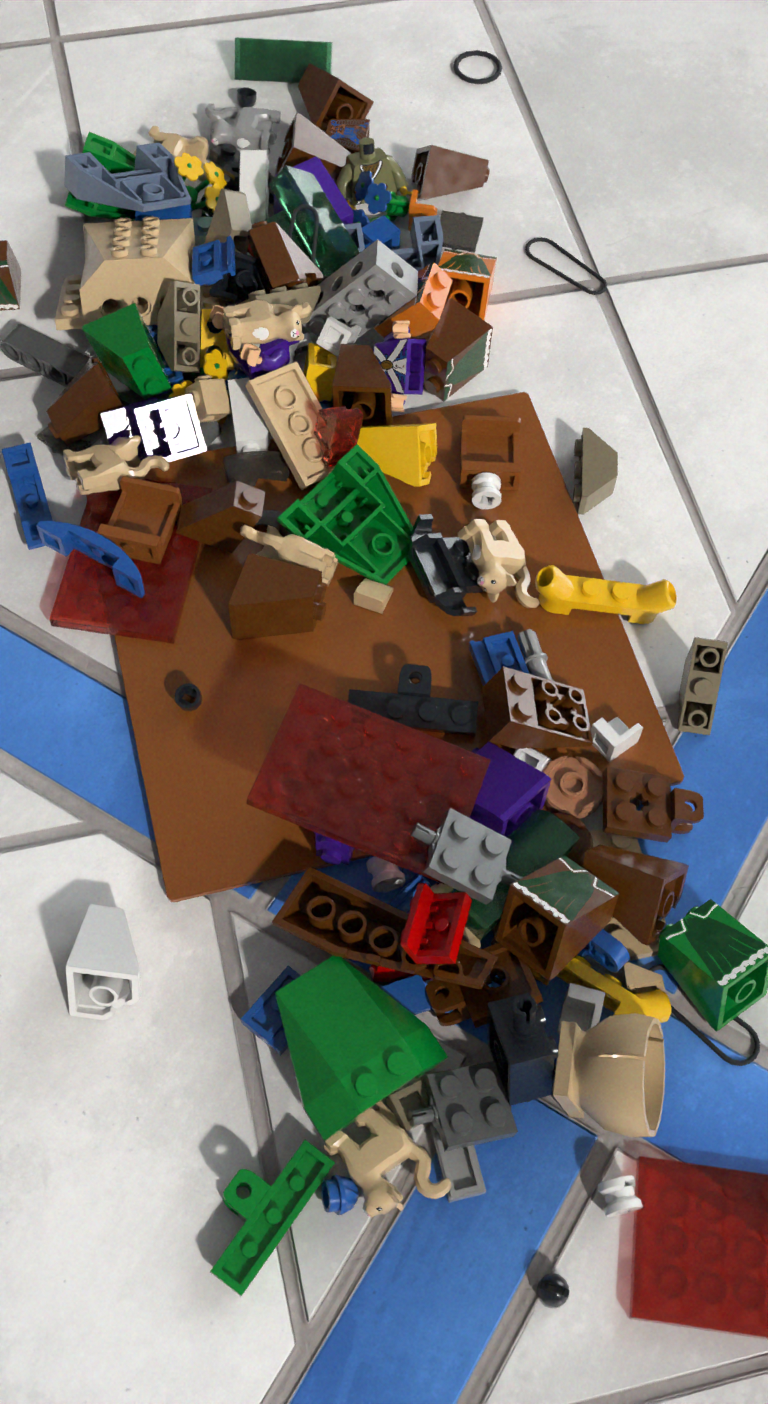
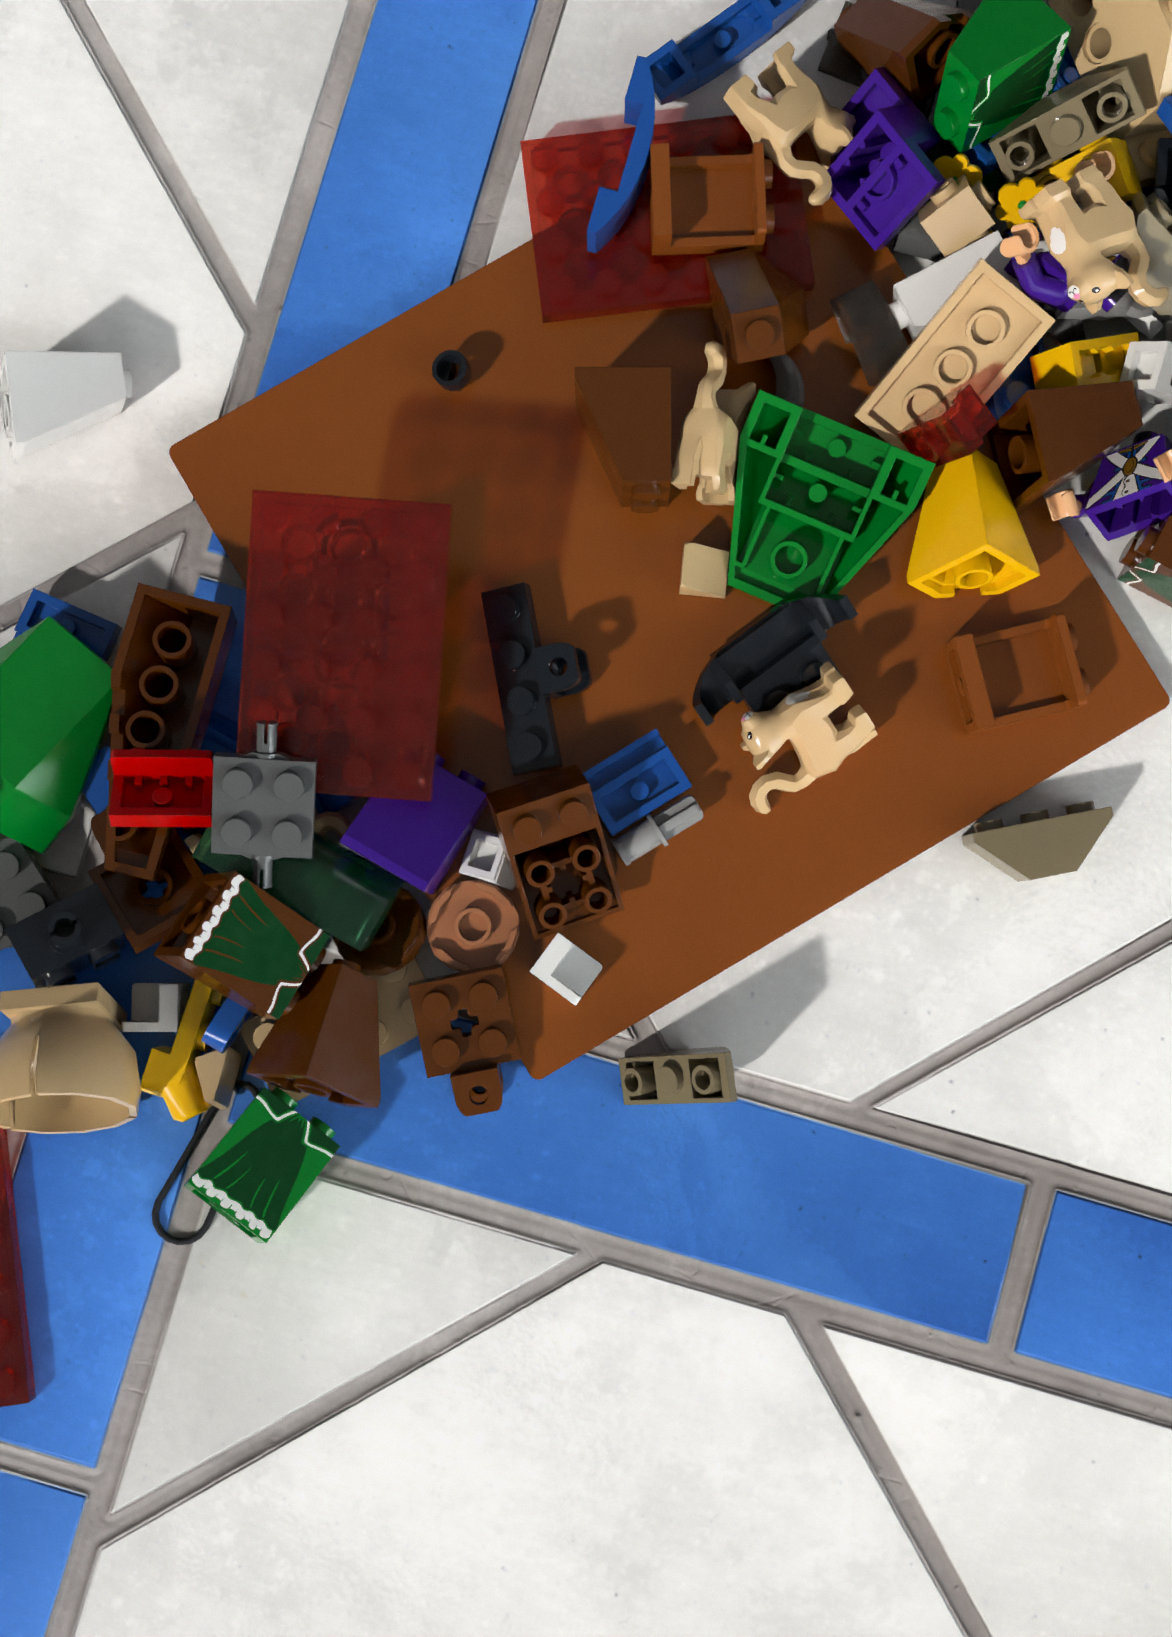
camera: 80 degrees right, 25 degrees up
white wheel [472,472,501,509] -> none
yellow plate [535,565,677,624] -> none

